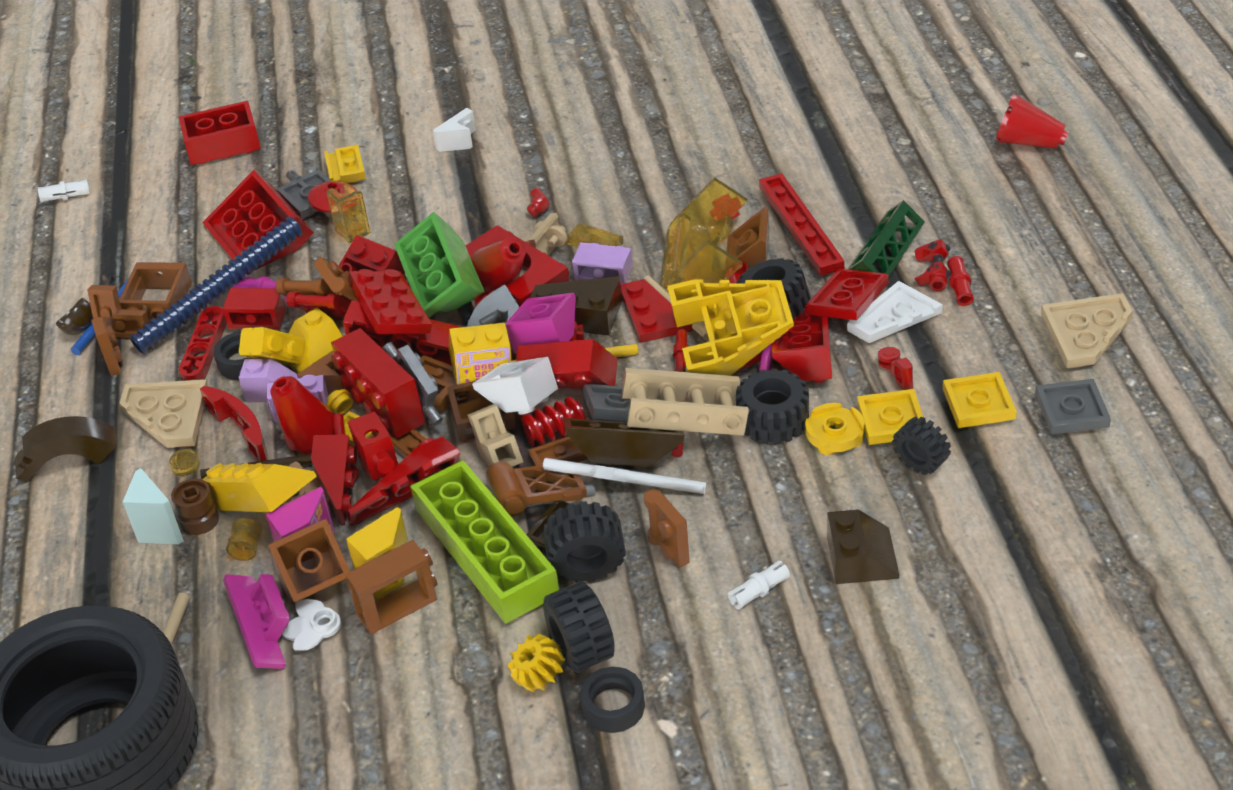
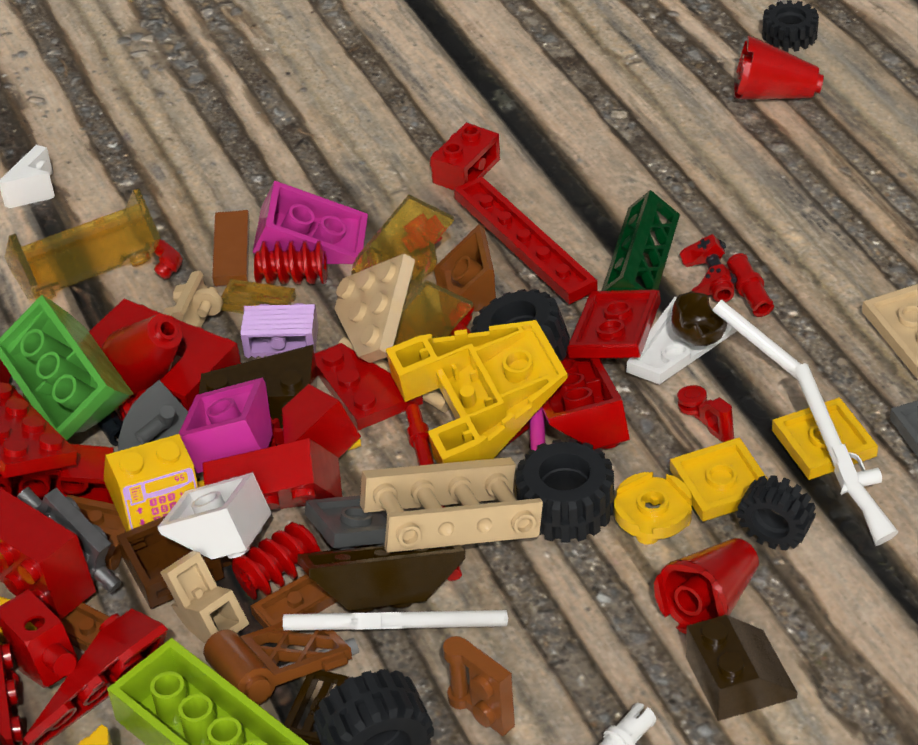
camera: 15 degrees left, 0 degrees up
none -> clear yellow windscreen [4,189,161,300]
none -> dark orange tile [212,210,250,286]
none -> dark pink slope [252,180,368,264]
none -> red piece [254,241,328,284]
none -> red slope [281,384,361,459]
none -> tan plate [334,254,415,363]
none -> red brick [430,122,500,191]
none -> red cone [654,538,759,634]
none -> dark brown hair [671,292,727,346]
none -> white bar [712,299,801,380]
none -> black tyre [762,0,819,52]
none -> white piece [791,363,898,546]

